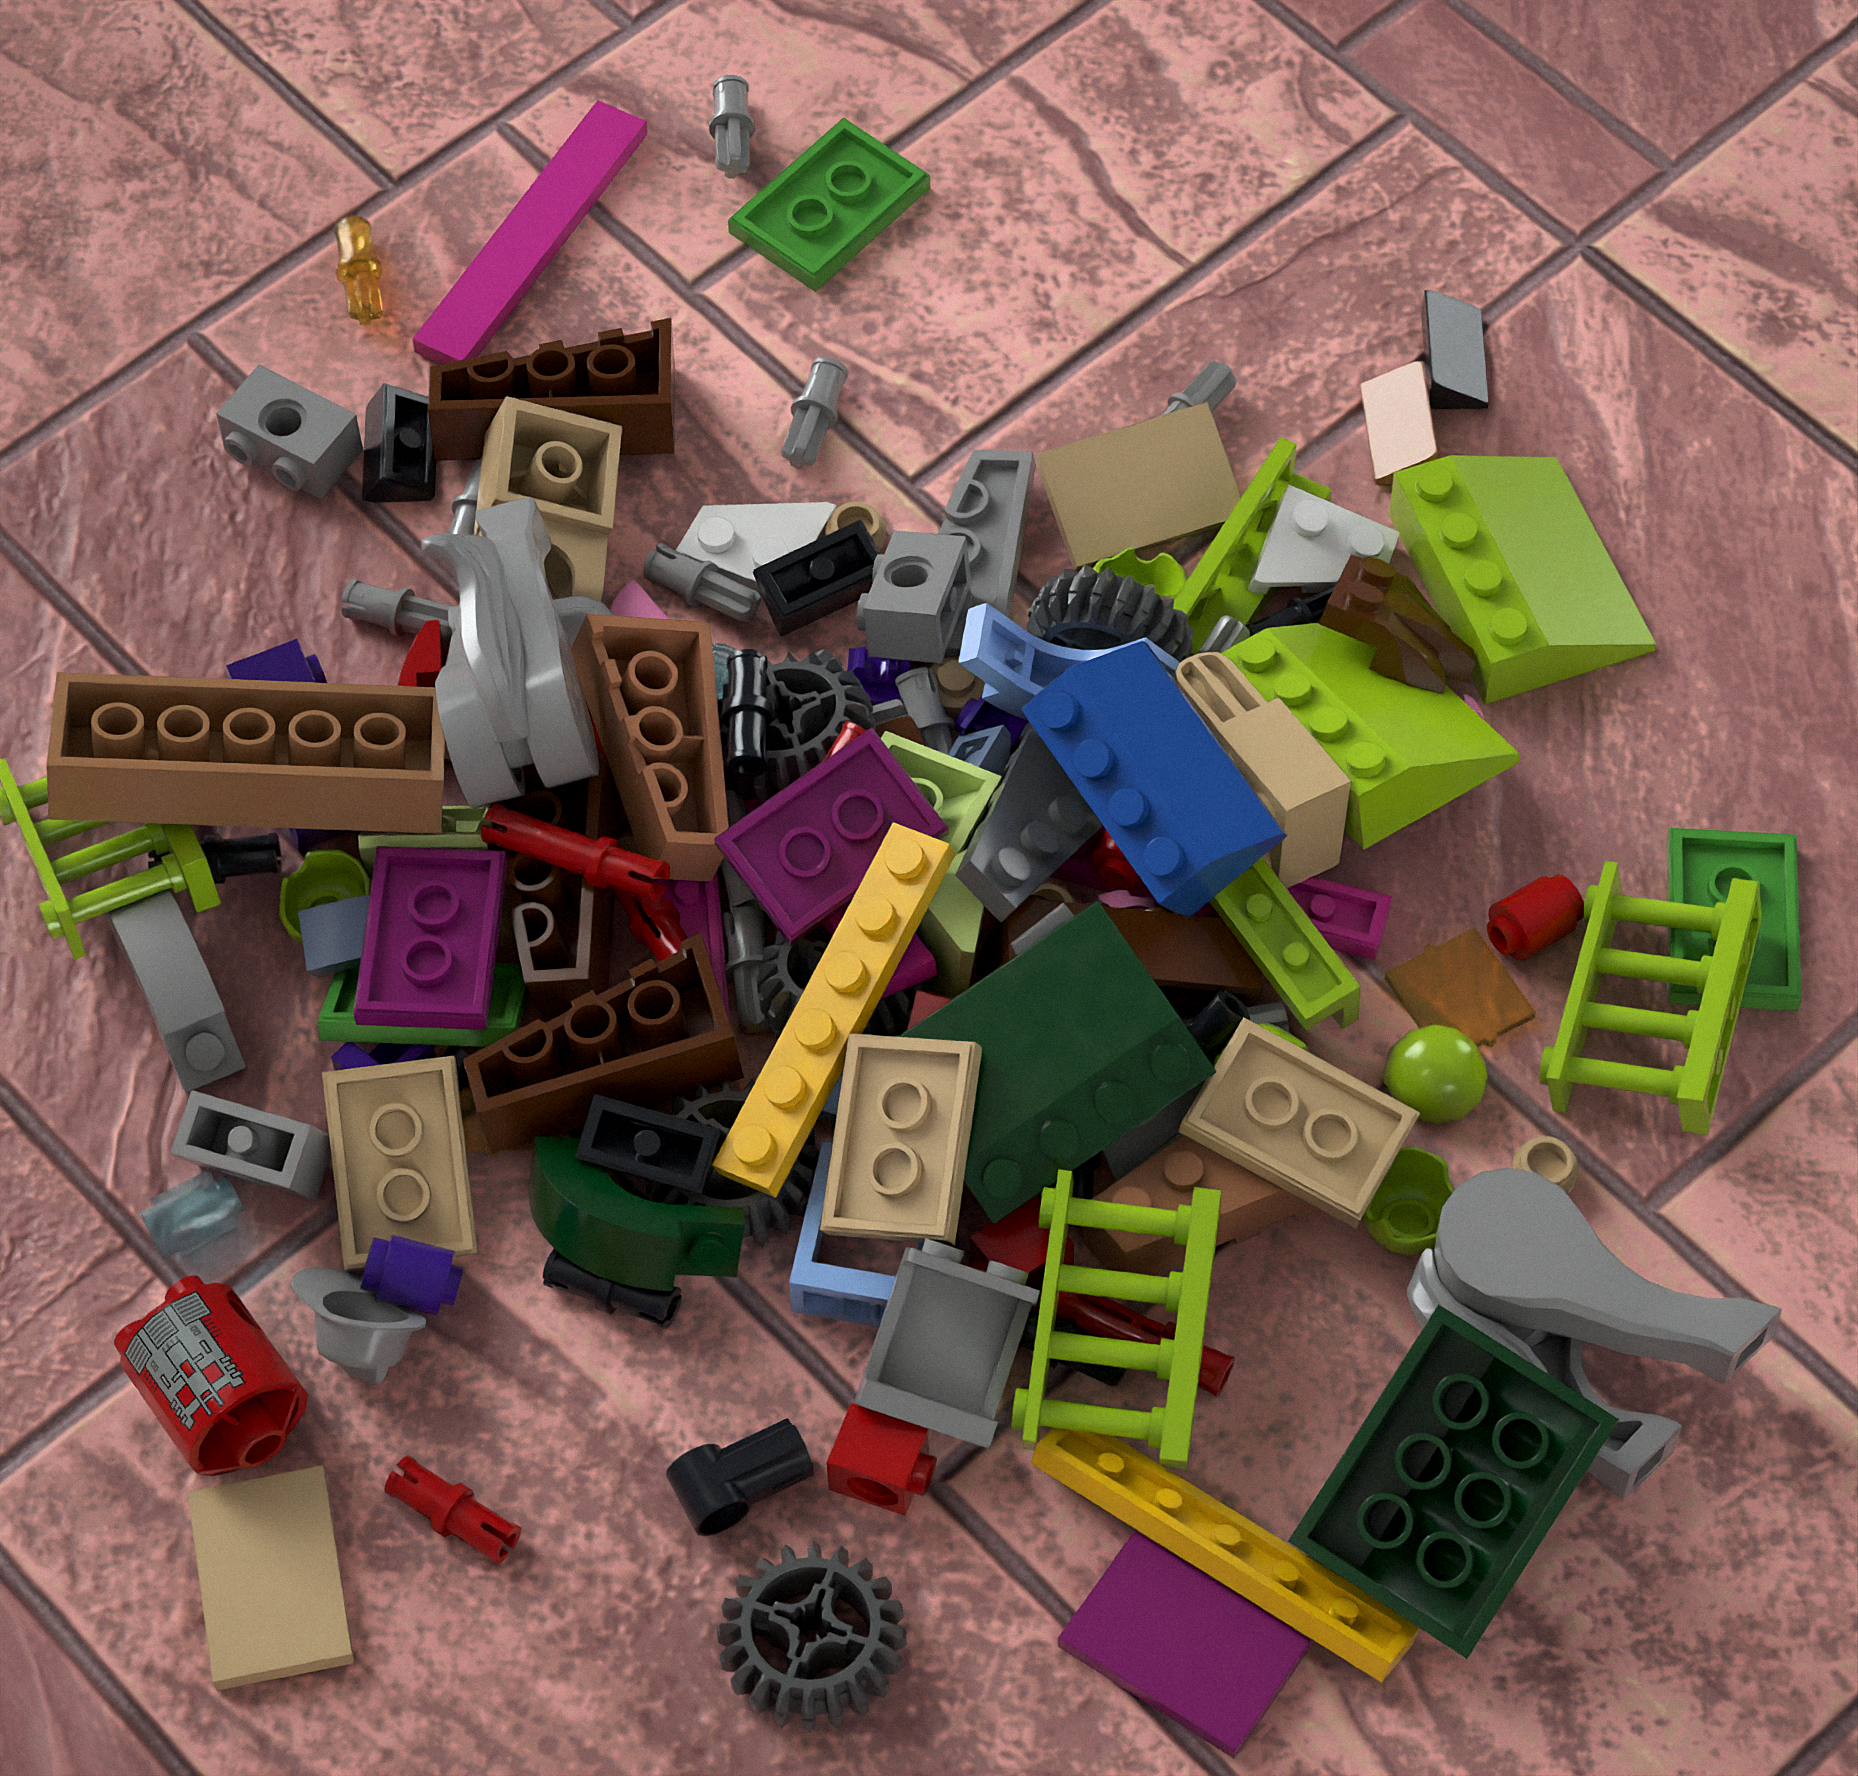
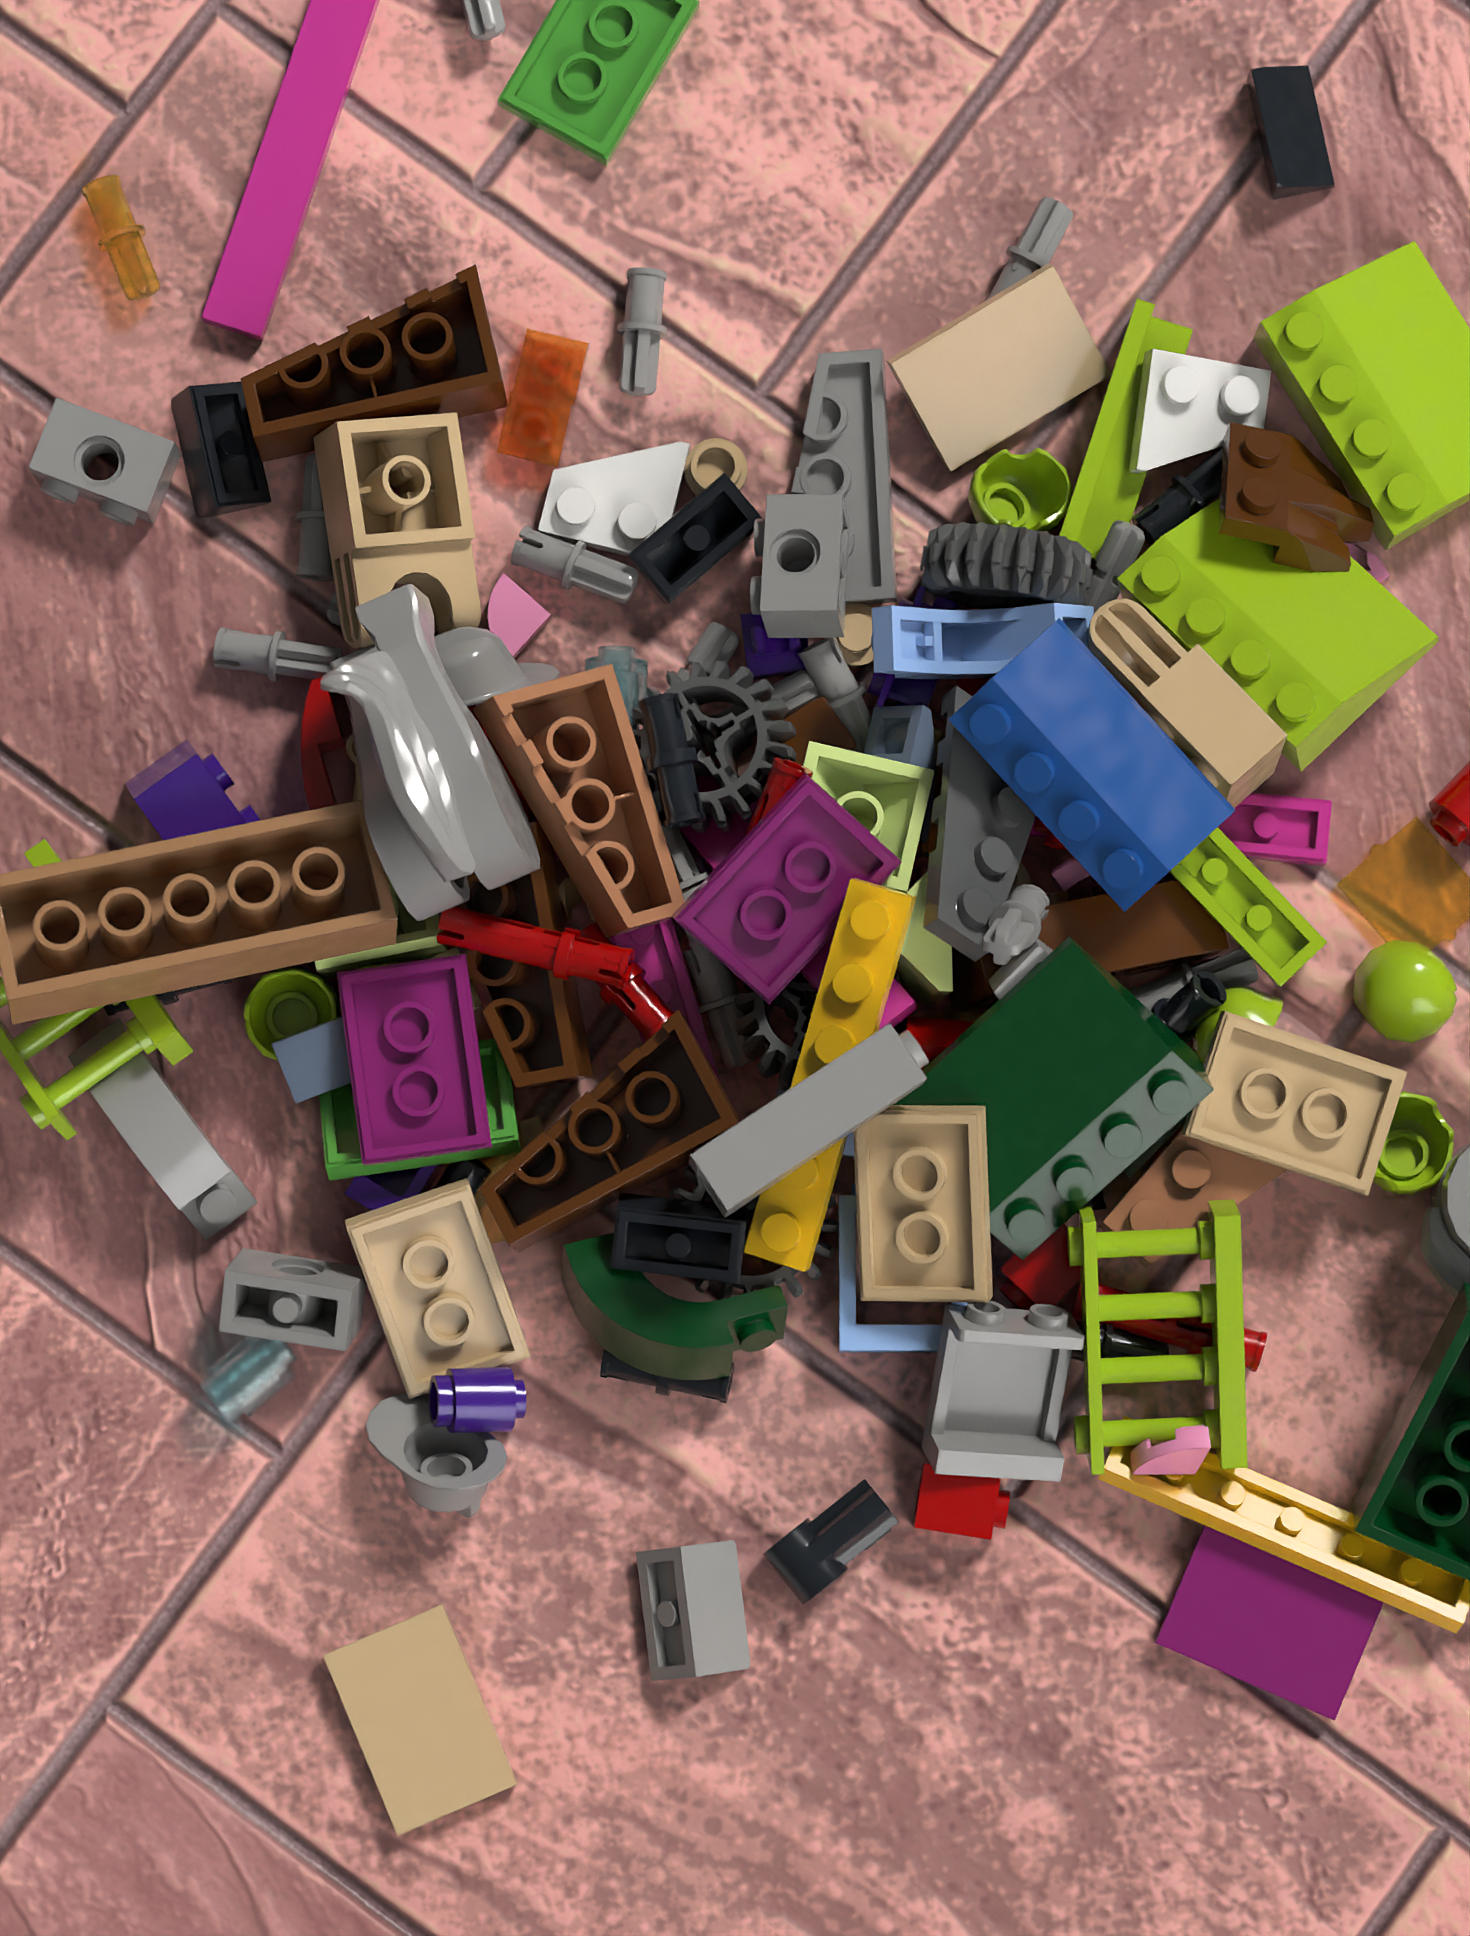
camera: 10 degrees left, 25 degrees up
red cylinder [114,1275,308,1477] -> none
red pin [384,1455,521,1565] -> none
dark grey gear [717,1541,907,1733] -> none
slope [1360,361,1438,485] -> none
none -> clear orange slope [497,328,590,467]
none -> light grey panel [636,1540,750,1681]
none -> light grey slope [689,1023,929,1218]
none -> light grey axle [982,884,1049,965]
none -> bright pink tile [1130,1425,1211,1475]

